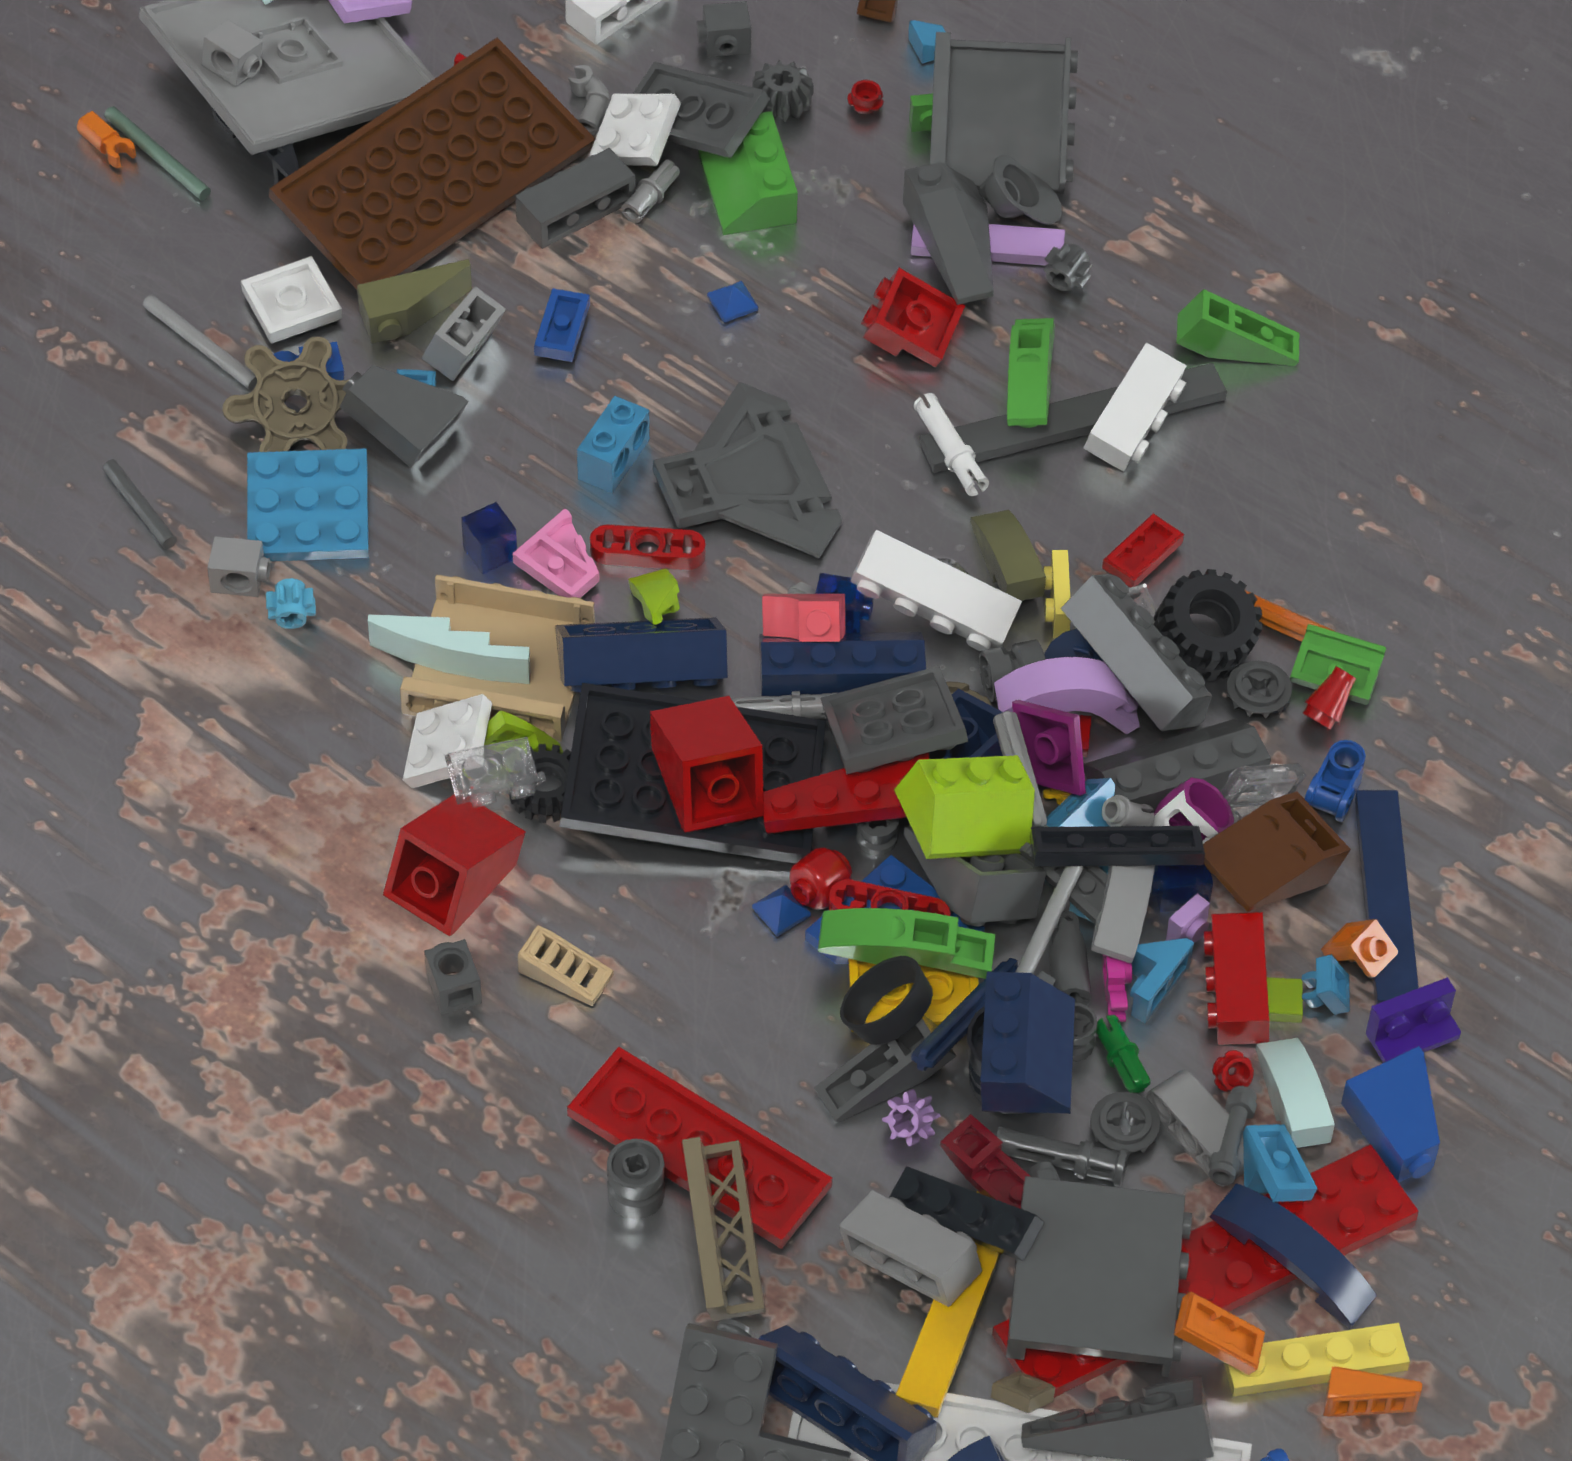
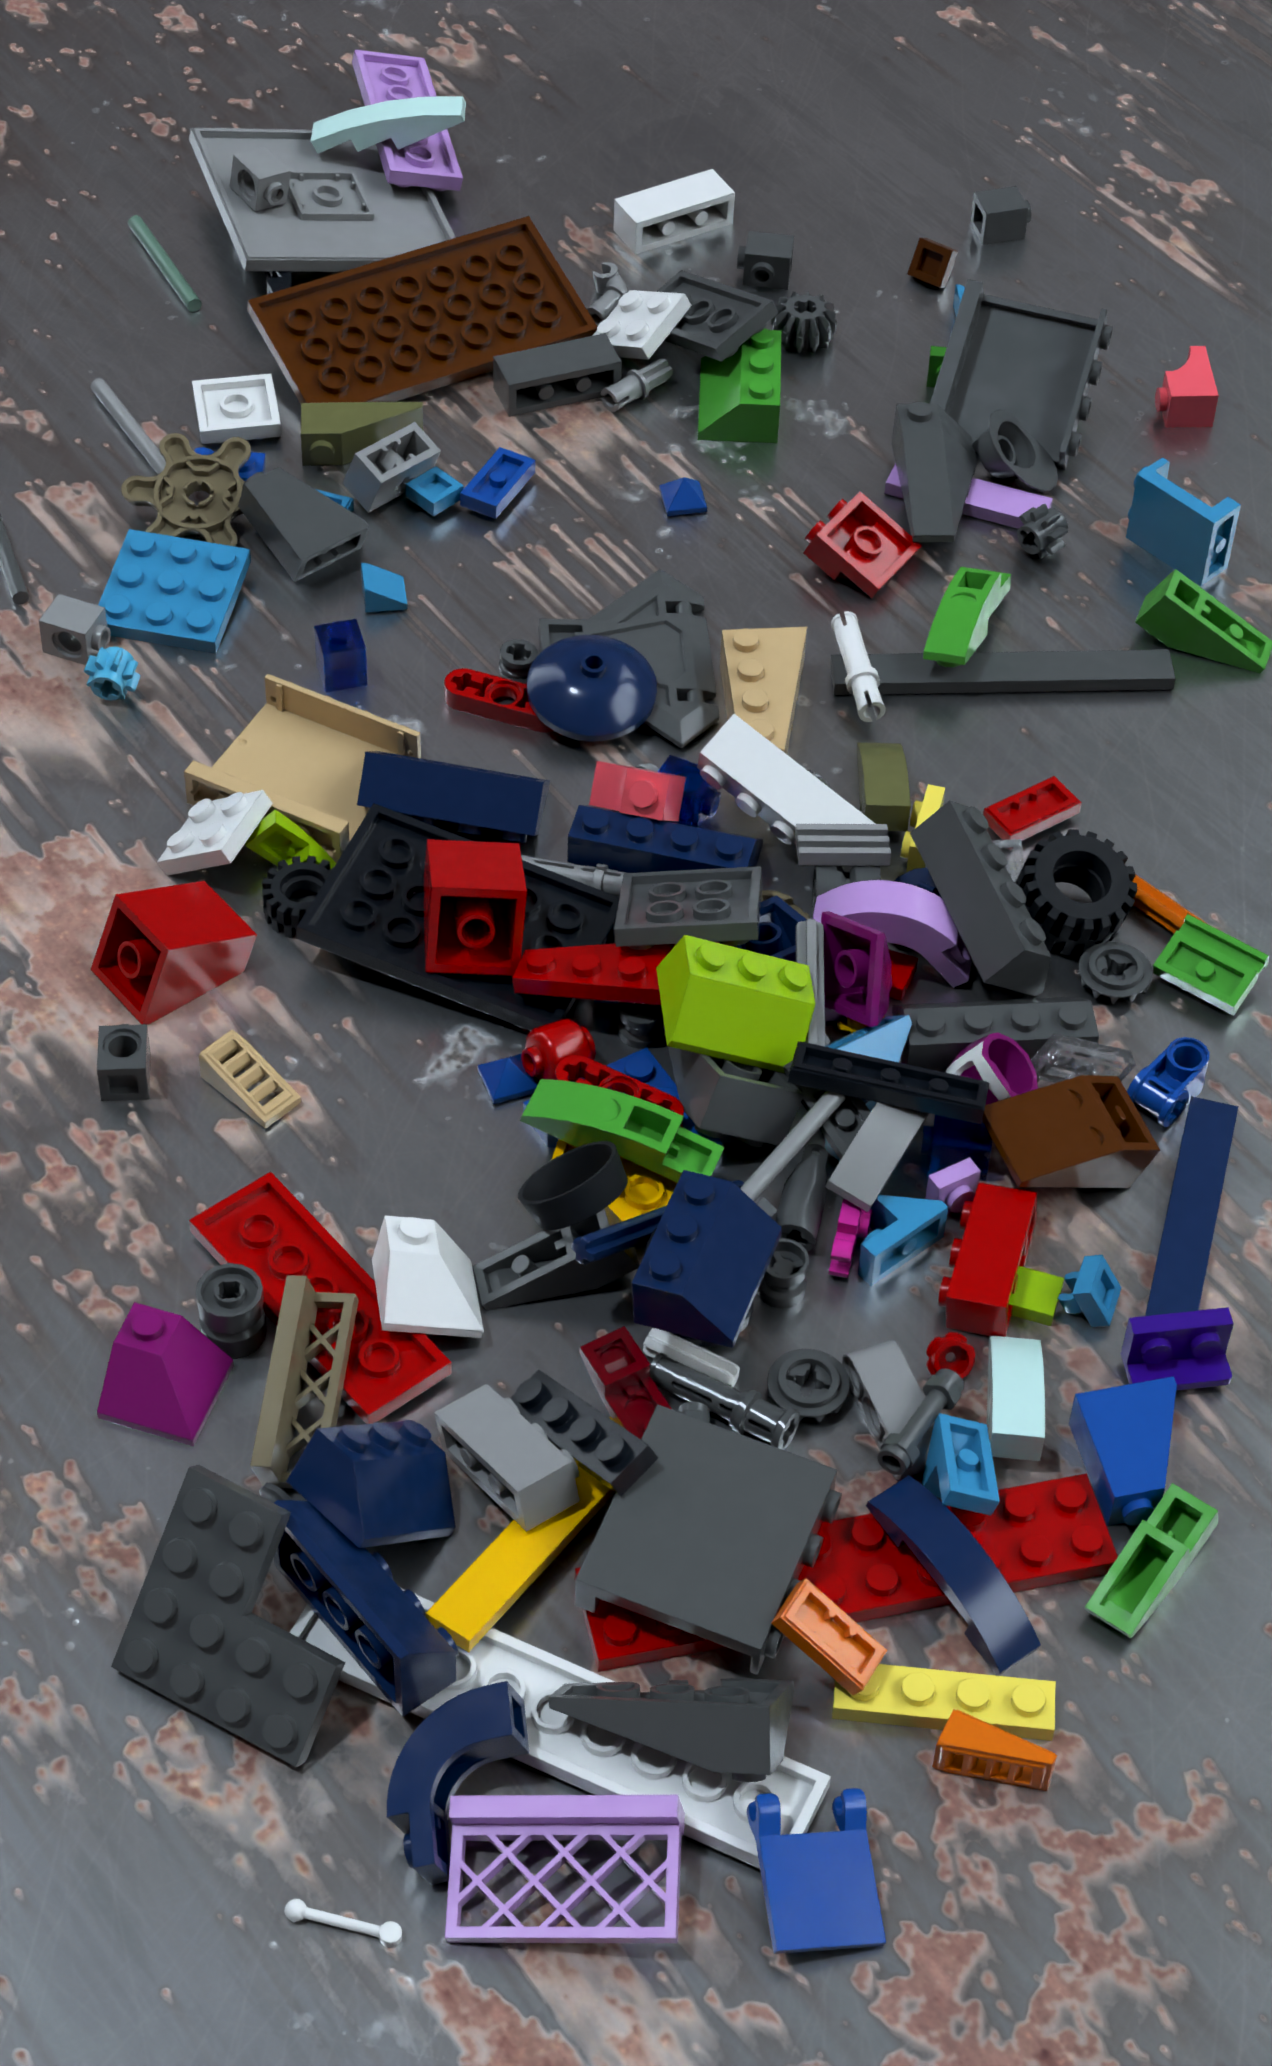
camera: 15 degrees right, 5 degrees down
orange bar [77,111,136,168] -> none
light aqua slope [368,614,530,684] -> none
clear bracket [445,737,546,808] -> none
bright pink wing [513,508,599,598] -> none
dark azure brick [577,396,650,494] -> none
lime slope [628,568,680,625] -> none
red plate [847,80,884,114] -> none
lavender gear [882,1089,940,1146] -> none
dark tan tile [990,1371,1055,1413] -> none
white brick [1083,343,1187,472] -> none
green axle [1095,1015,1151,1094] -> none
light grey pin [1102,795,1155,826] -> none
red cone [1303,666,1357,730] -> none
orange bracket [1320,919,1398,978] -> none
none -> magenta slope [97,1302,234,1447]
none -> dark blue slope [286,1420,456,1548]
none -> dark azure slope [361,563,408,612]
none -> white slope [372,1215,484,1338]
none -> dark azure plate [406,466,464,516]
none -> dark grey bush [499,639,538,679]
none -> dark blue dish [527,635,657,741]
none -> white axle [643,1328,740,1388]
none -> tan wedge [719,627,807,754]
none -> light grey tile [795,824,891,866]
none -> bright green slope [1085,1483,1218,1638]
none -> dark azure panel [1126,458,1241,586]
none -> coral arch [1155,346,1219,428]

